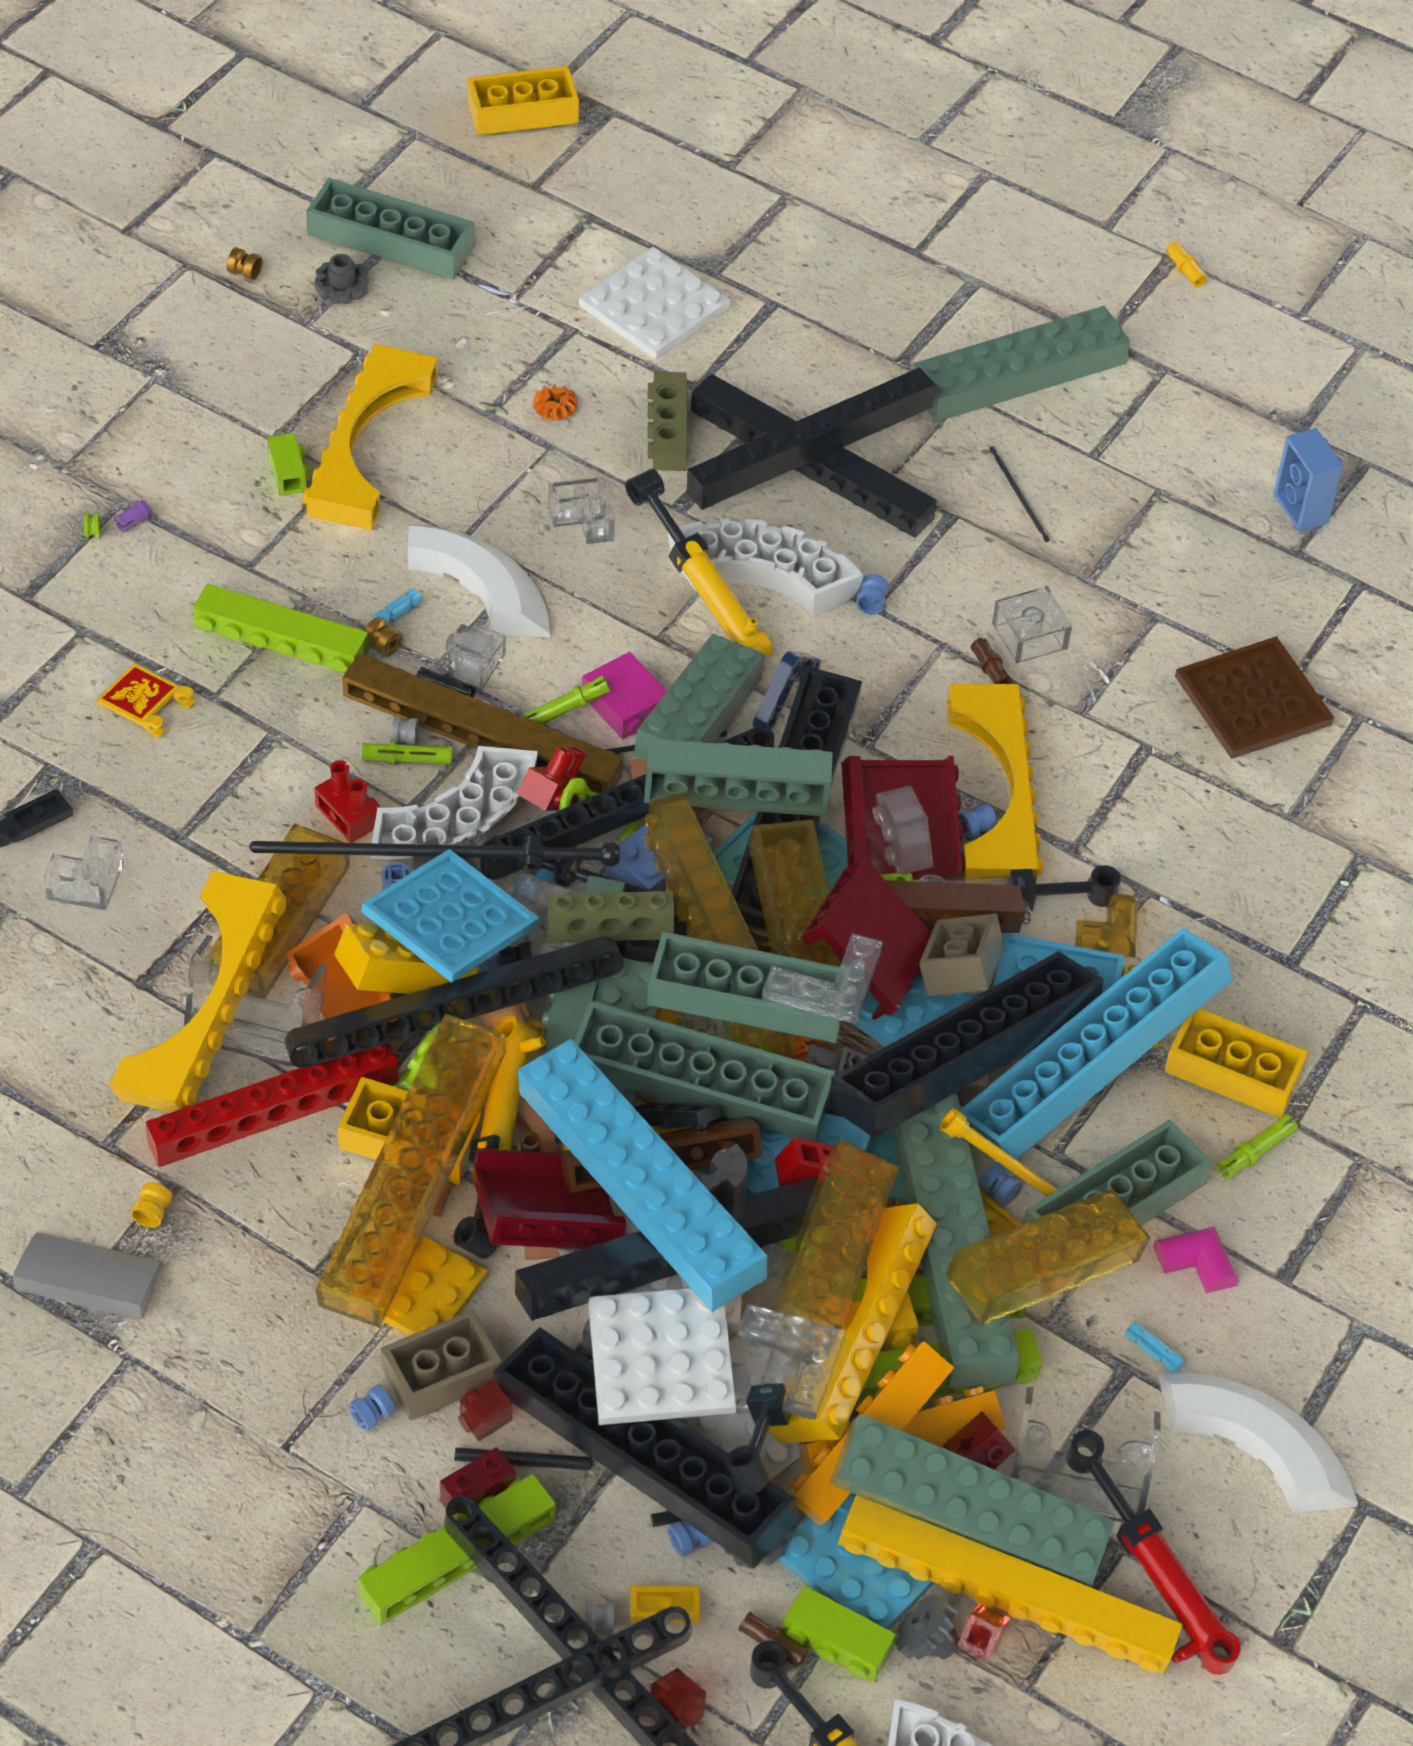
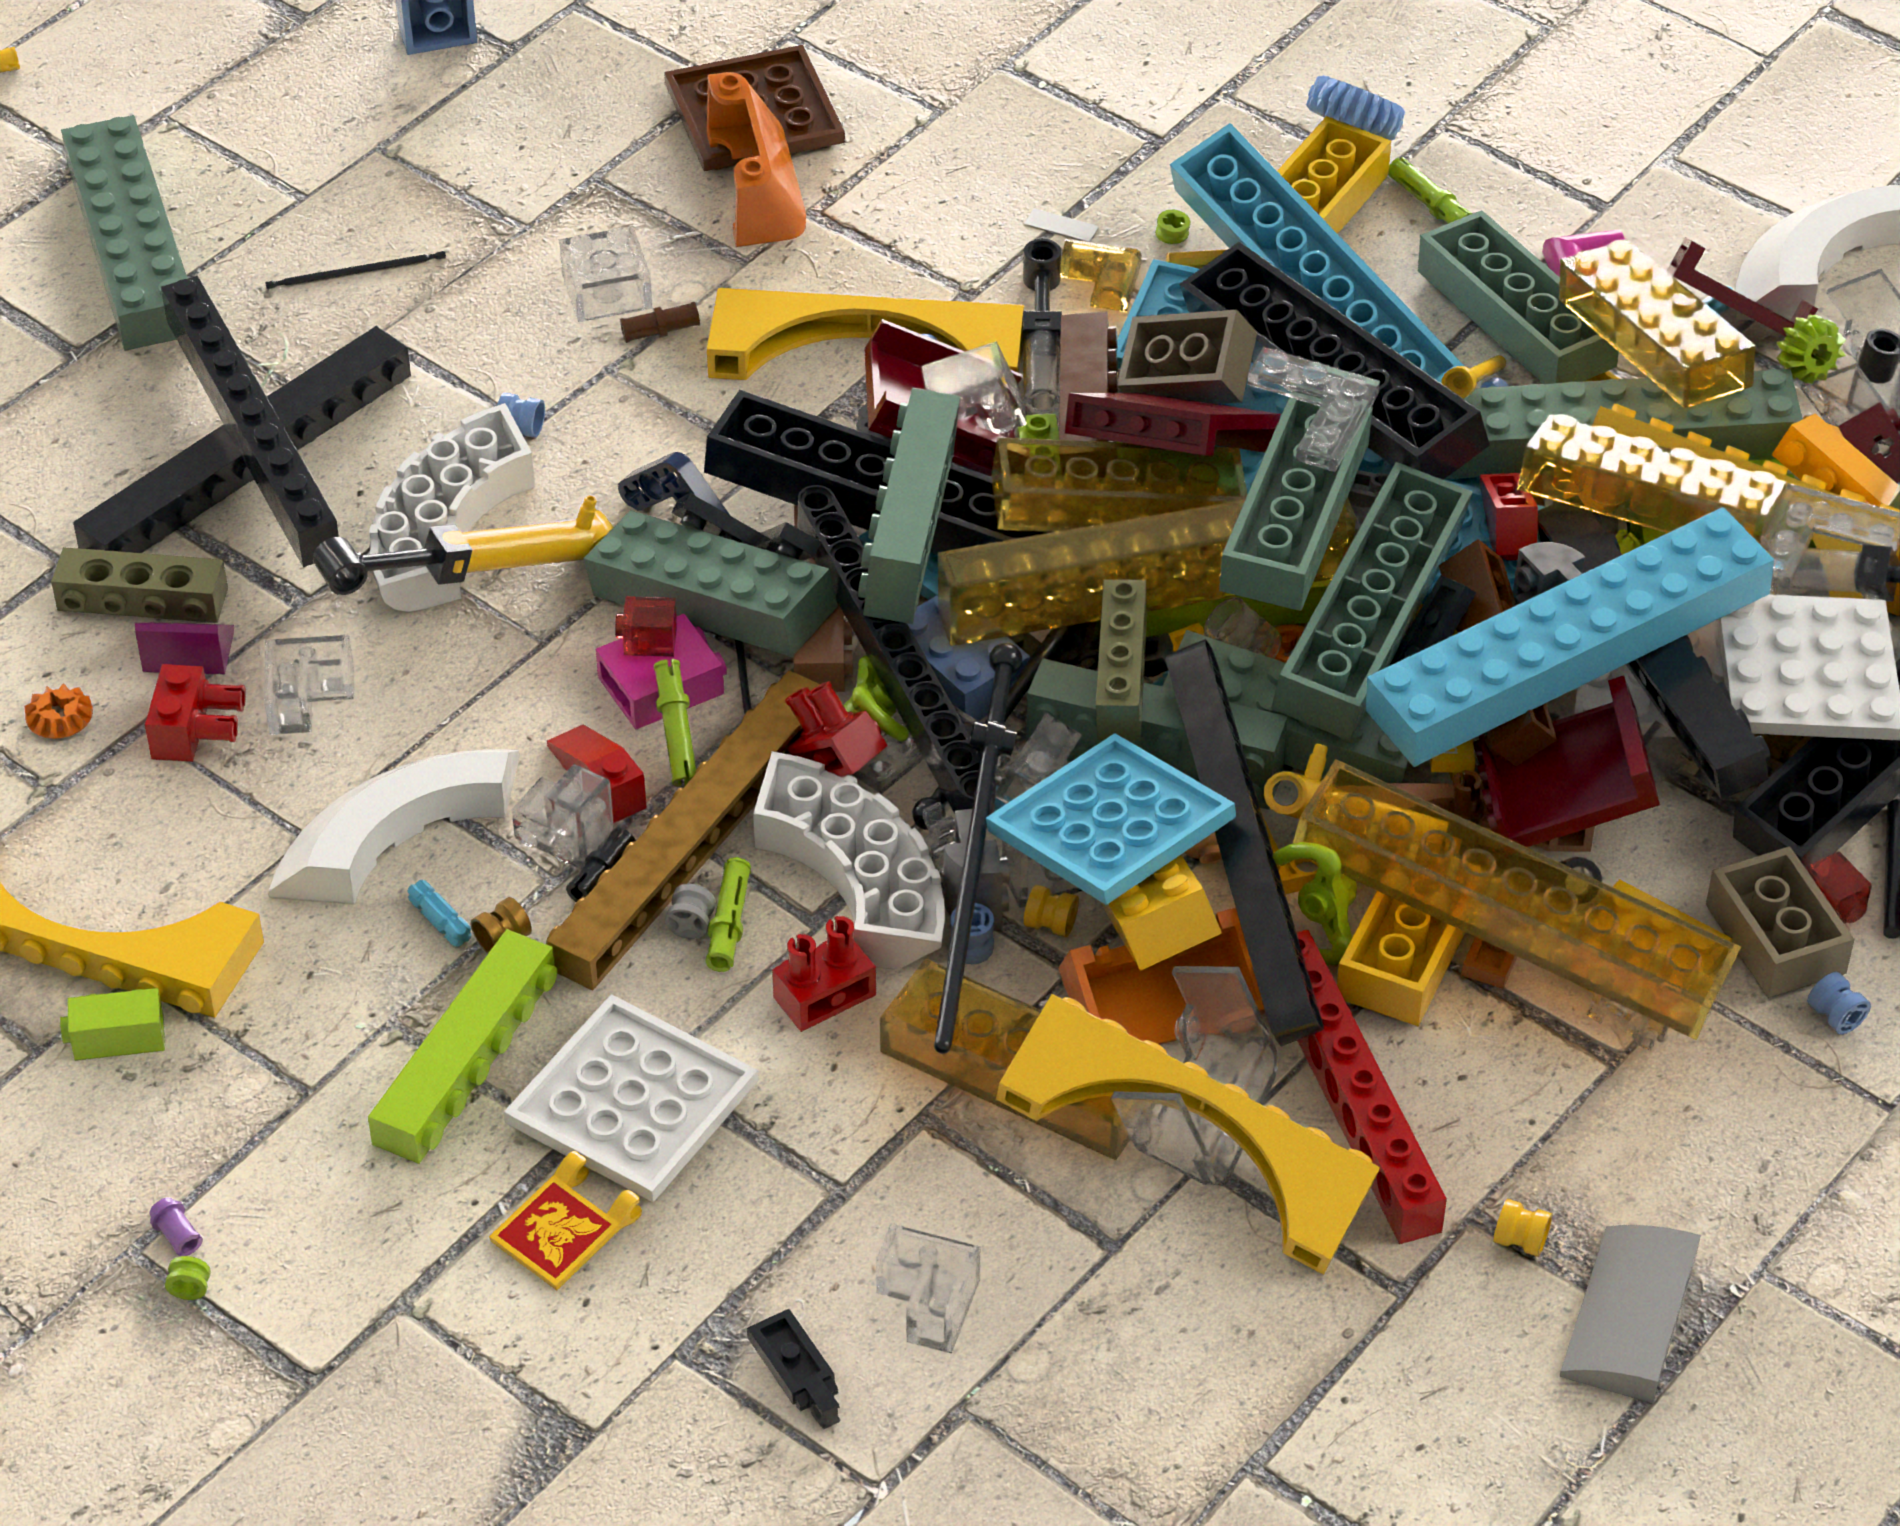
camera: 80 degrees left, 5 degrees down
none -> magenta slope [135,622,234,675]
none -> red brick [145,664,246,762]
none -> white plate [504,994,758,1202]
none -> red slope [547,724,647,825]
none -> clear red brick [615,596,677,657]
none -> black plate [671,493,821,561]
none -> orange windscreen [707,72,806,247]
none -> white sticker [1024,208,1099,242]
none -> light blue gear [1306,75,1405,141]
none -> dark red panel [1666,237,1818,337]
none -> lime gear [1776,314,1846,384]

